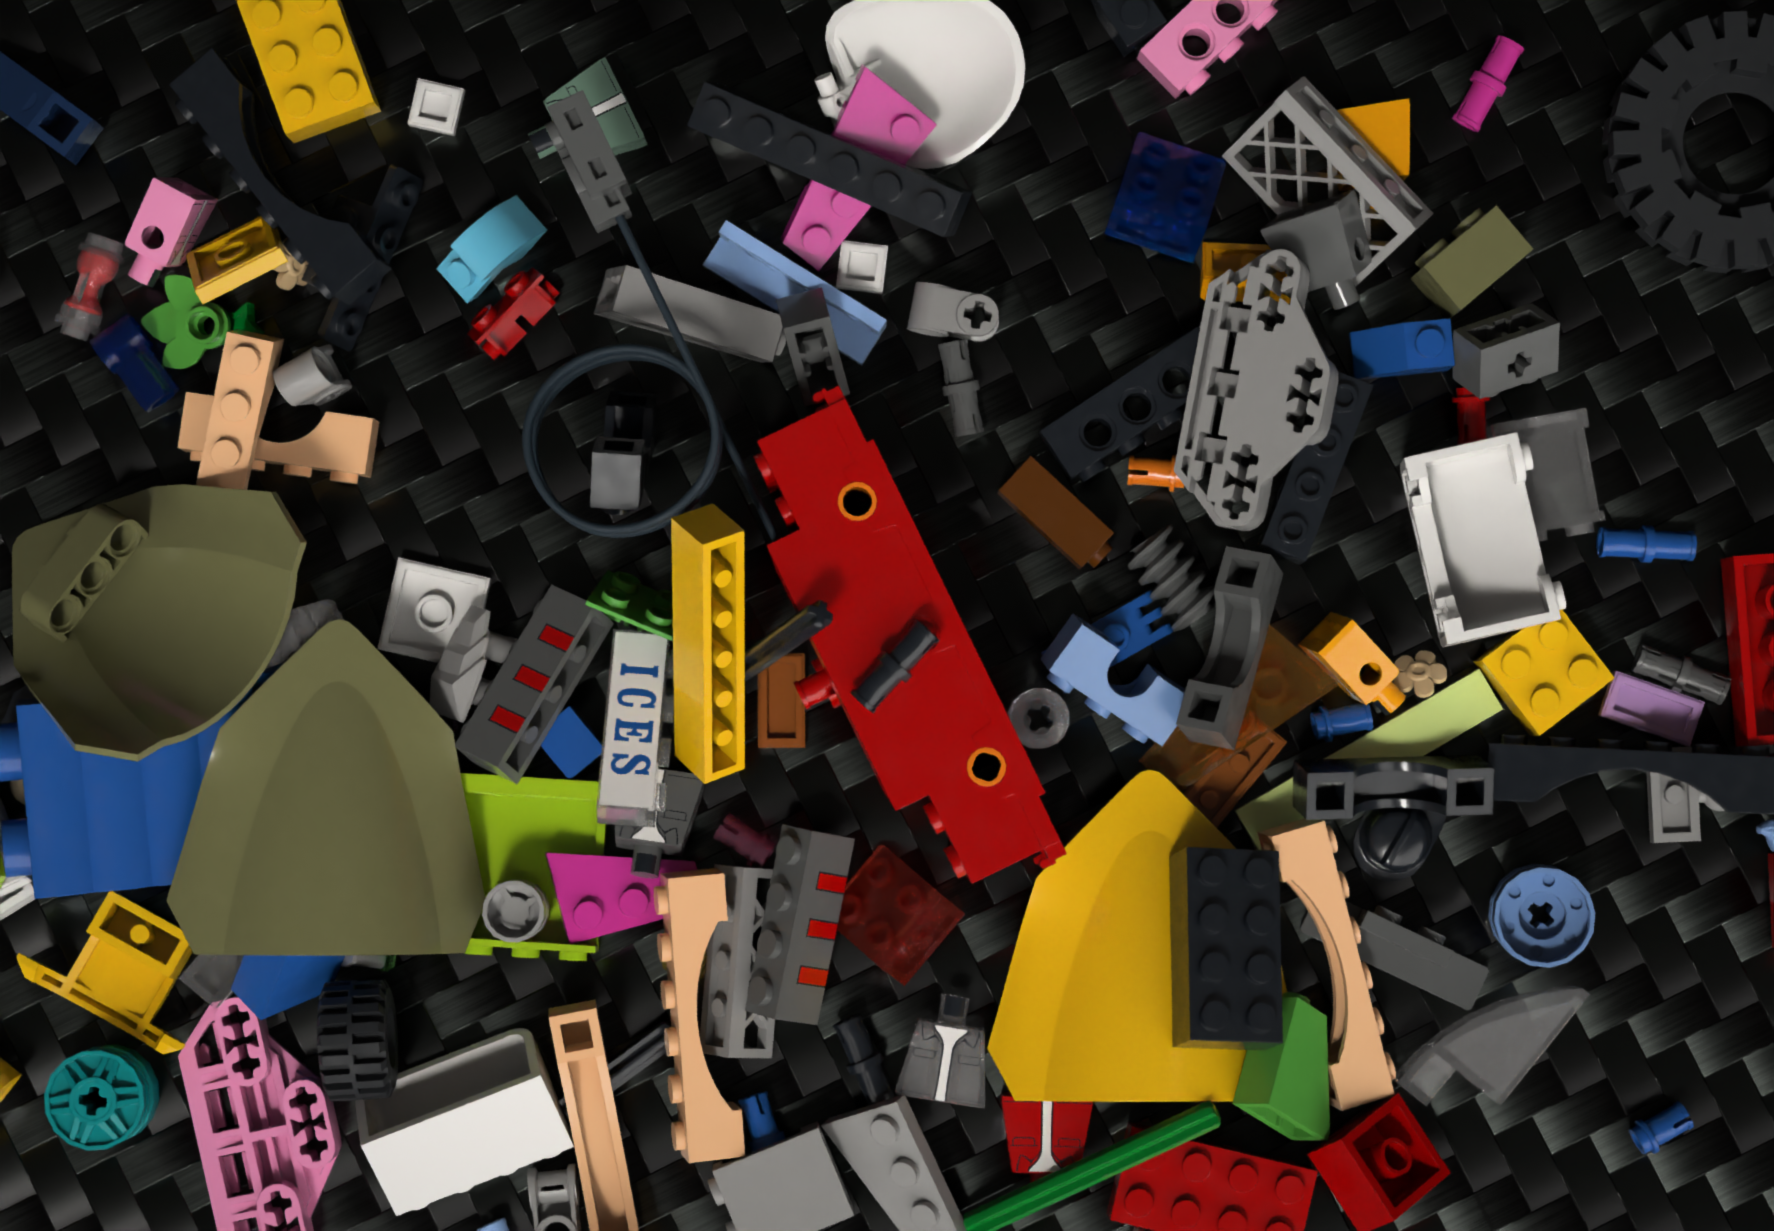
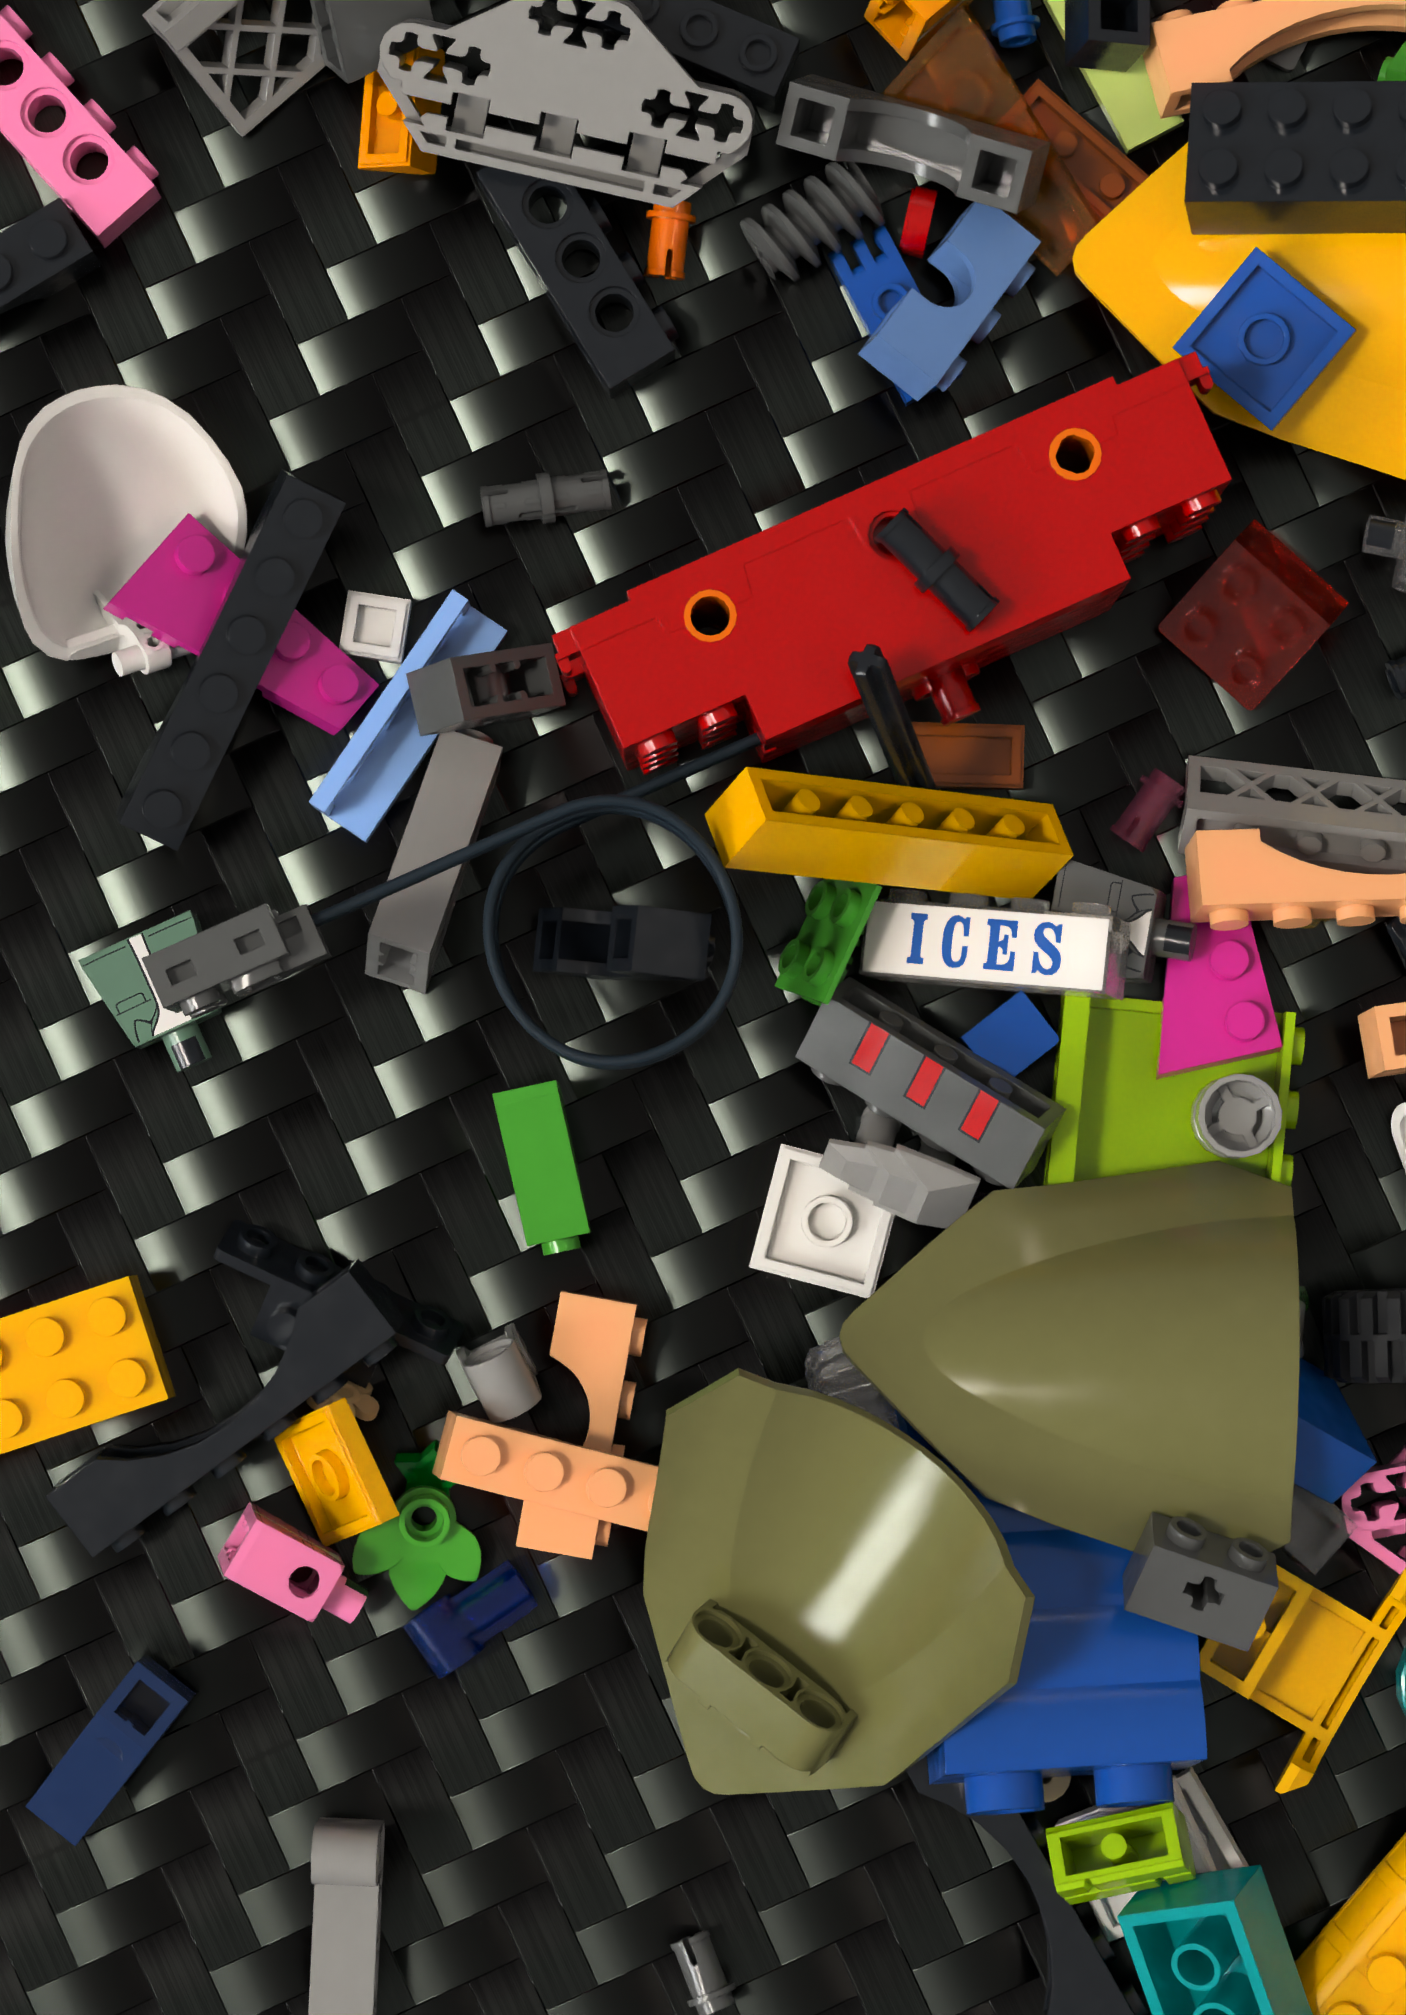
camera: 85 degrees left, 0 degrees up
clear piece [54,233,125,341] -> none
white tile [407,78,465,136] -> none
medium azure brick [436,195,547,303] -> none
red hinge [467,267,560,360] -> none
dark grey brick [745,824,855,1025] -> none
light grey piece [907,282,999,342] -> none
reddish brown brick [997,456,1114,570] -> none
clear piece [1007,688,1069,749] -> none
clear blue bracket [1104,132,1226,263] -> none
none -> bright green slope [492,1080,592,1256]
none -> red tile [899,186,938,258]
none -> dark grey brick [1122,1512,1279,1652]
none -> blue plate [1172,247,1357,431]

